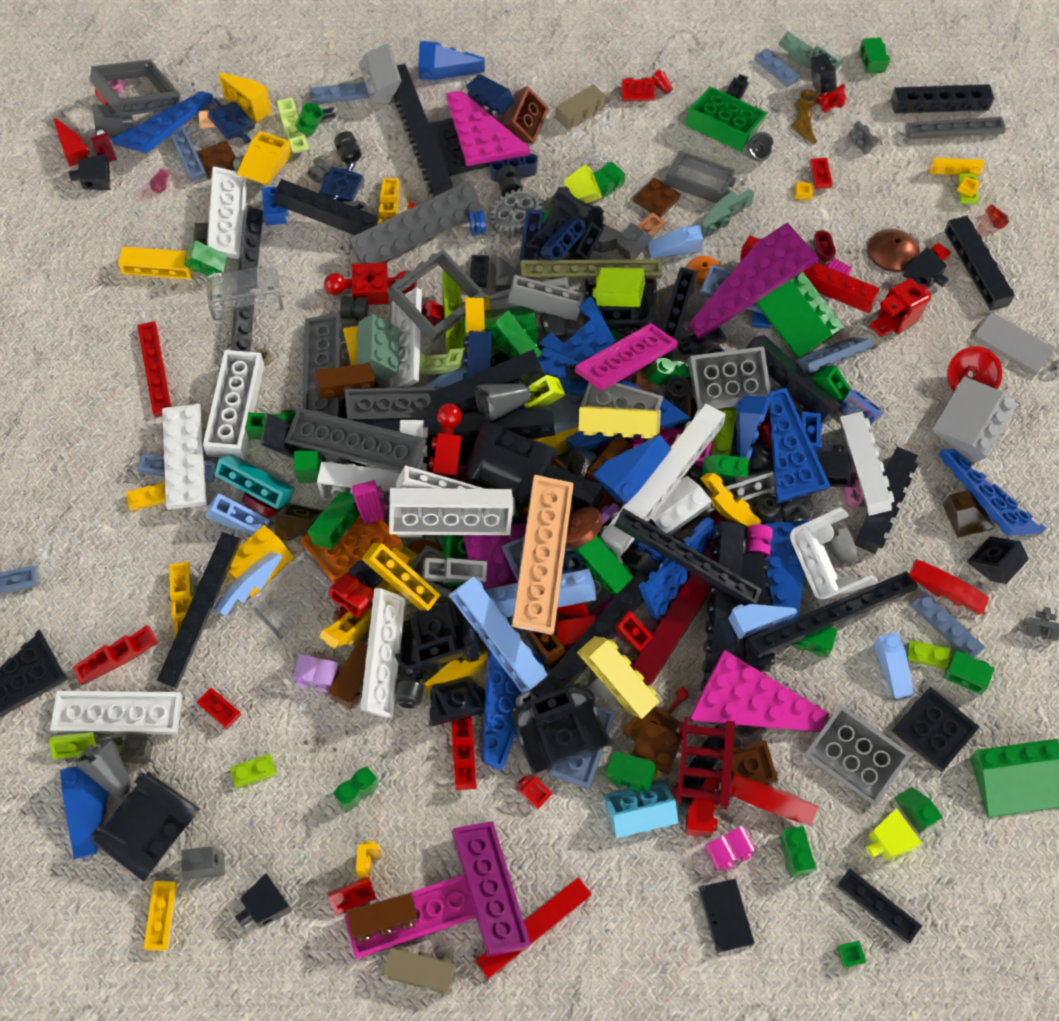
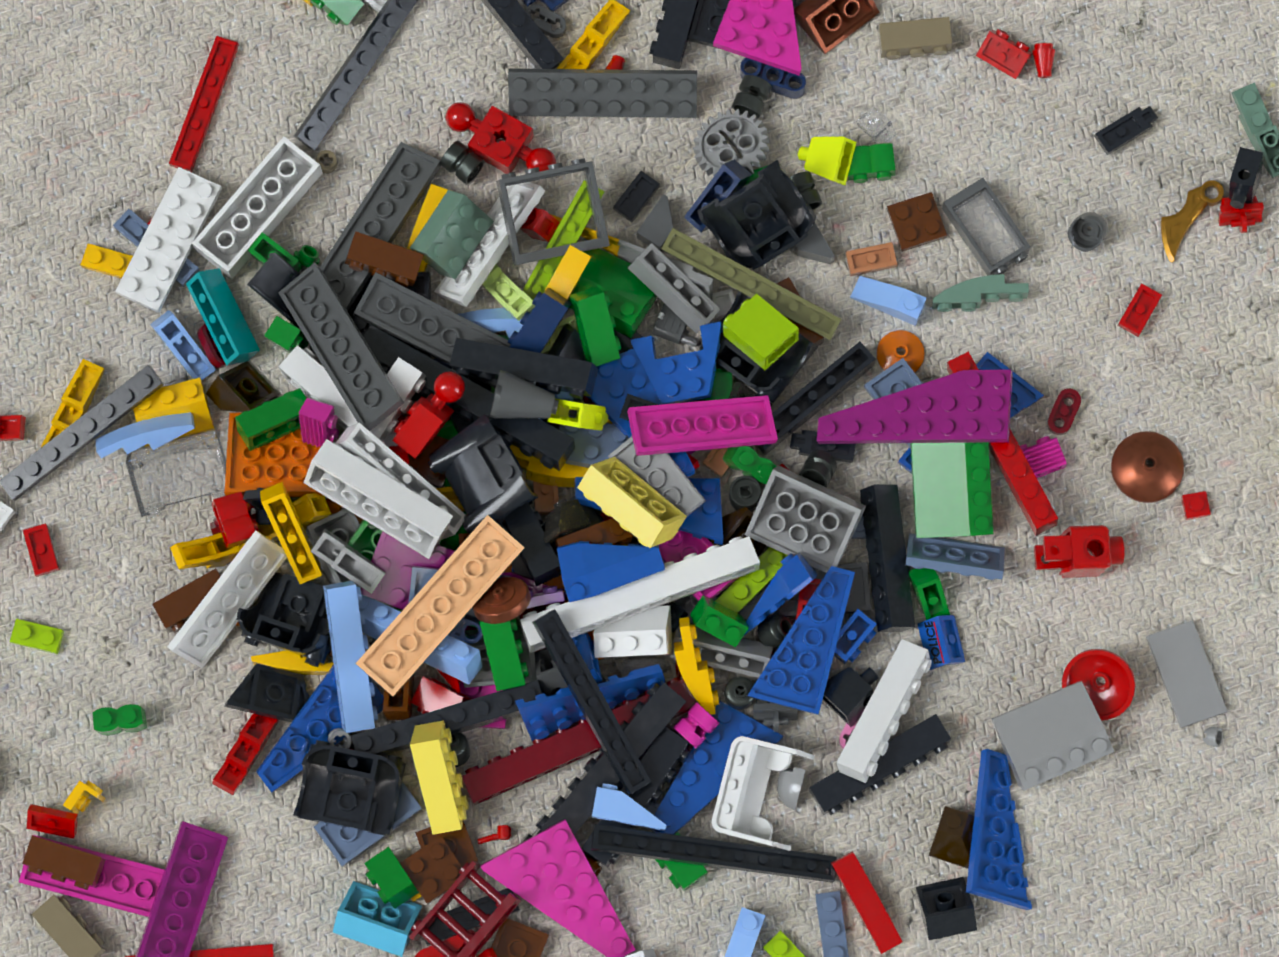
camera: 40 degrees right, 15 degrees up
clear windscreen [207,265,284,321] -> none
lavender brick [292,655,340,692] -> none
pearl dark grey head [395,677,424,709] -> none
blue wheel [469,210,486,236] -> none
red bracket [515,775,552,809] -> none
dark blue beam [541,219,586,260] -> none
dark grey torso [616,223,653,260] -> none
red slope [616,611,653,652] -> none
green slope [685,86,768,152] -> none
clear smoke plate [734,725,767,751] -> none
sand blue plate [755,48,800,88] -> none
yellow tile [795,182,813,200] -> none
dark grey hips [848,121,879,154] -> none
black torso [903,247,949,289] -> none
black brick [944,215,1015,311] -> none

